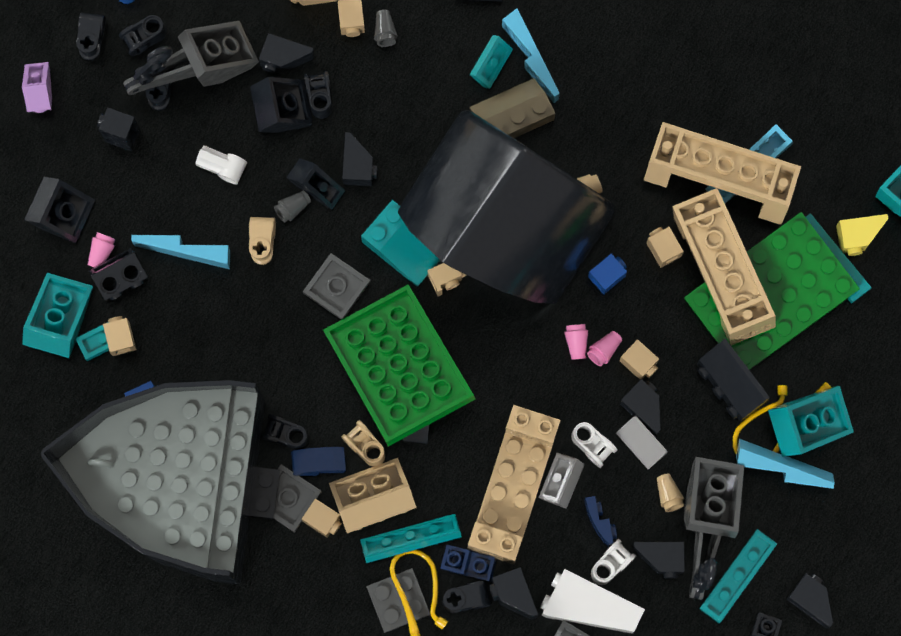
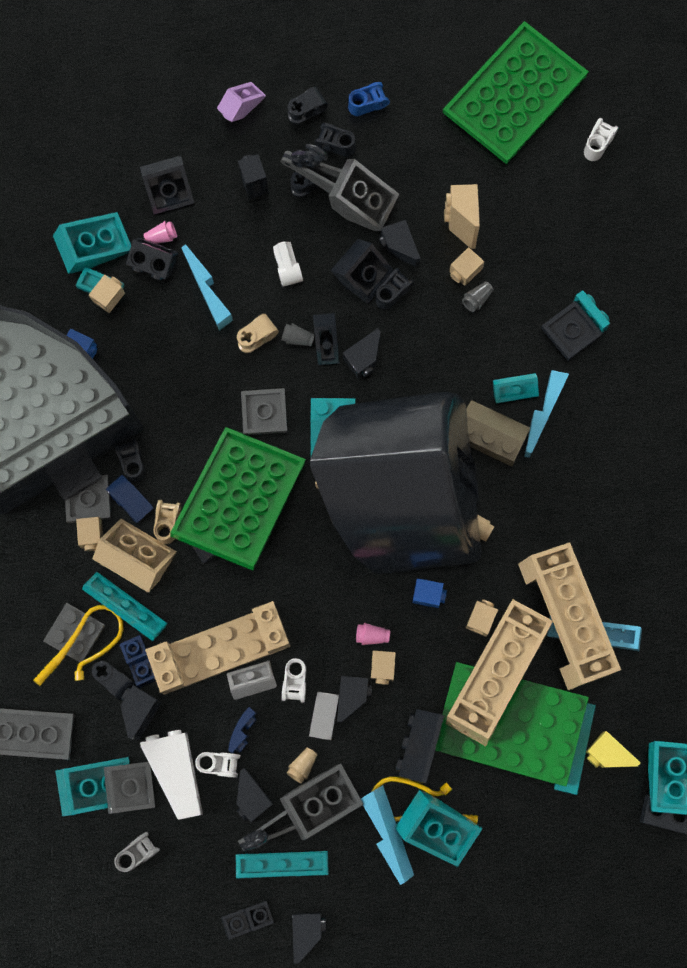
camera: 55 degrees right, 0 degrees up
bright pink cone [564,324,588,360] -> none

